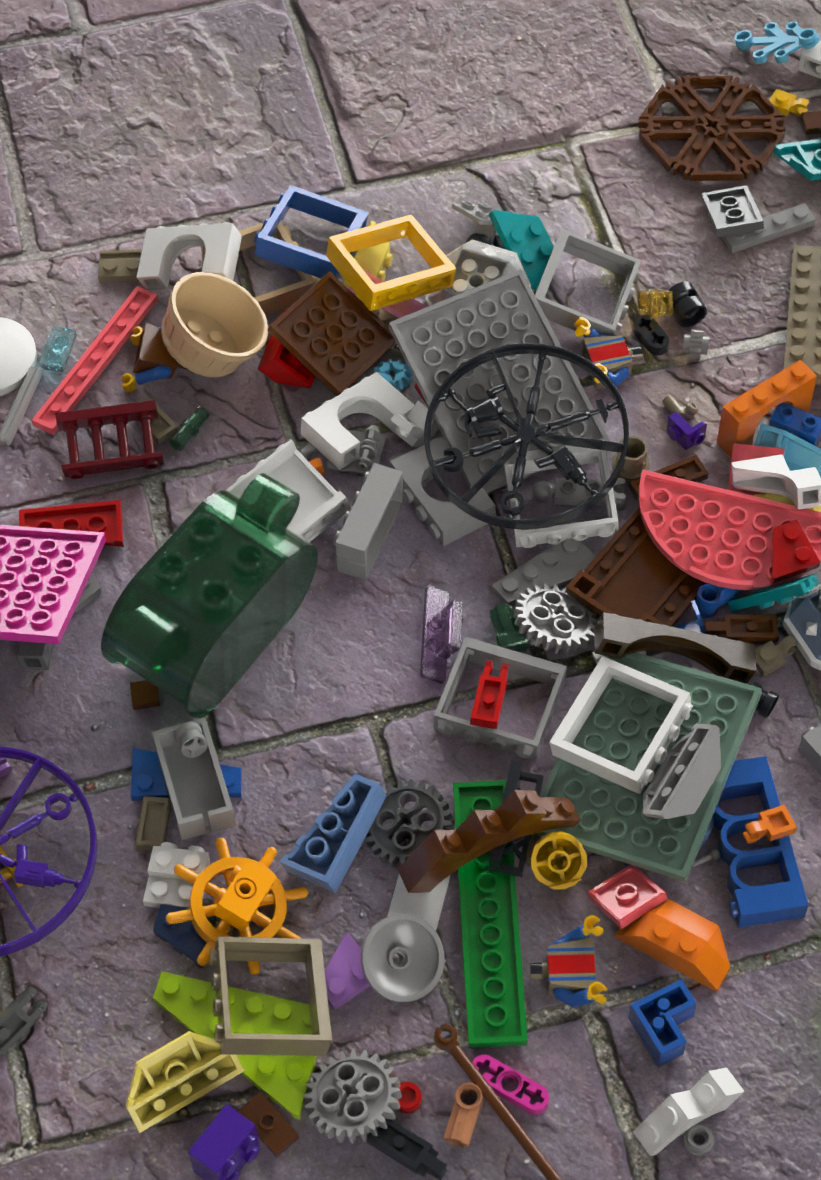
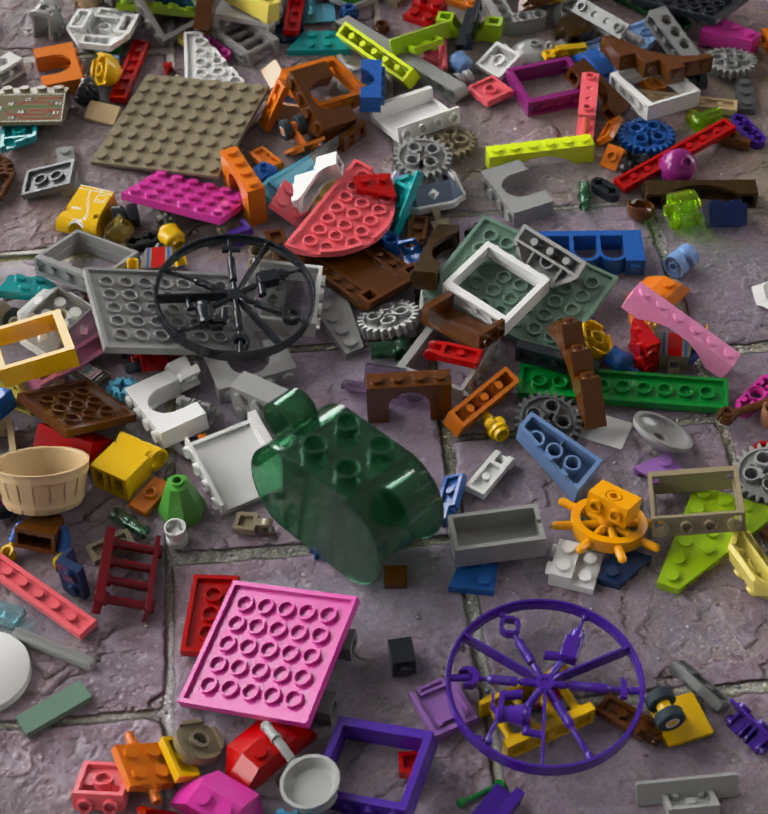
camera: 80 degrees left, 10 degrees down
dark tan tile [135,796,171,851] -> none
light grey wheel [175,722,207,758] -> none
coral plate [587,865,667,929] -> none
blue brick [628,979,697,1067] -> none
orange plate [742,805,797,844] -> none
none -> yellow piece [55,184,117,238]
none -> dark blue bracket [56,547,91,600]
none -> yellow piece [90,431,168,502]
none -> dark pink plate [121,170,243,225]
none -> orange plate [128,476,167,518]
none -> yellow head [158,223,186,251]
none -> bright green cone [158,474,206,528]
none -> white wheel [164,518,189,549]
none -> reddish brown arch [365,369,452,424]
none -> black brick [387,636,416,677]
none -> reddish brown panel [421,290,505,350]
none -> blue hinge [435,473,467,528]
none -> orange brick [443,366,520,438]
none -> white plate [465,449,516,500]
none -> yellow piece [482,413,510,442]
none -> blue piece [602,345,641,372]
none -> bright pink arch [621,282,740,378]
none -> red plate [628,318,661,373]
none -> medium blue wheel [663,243,700,278]

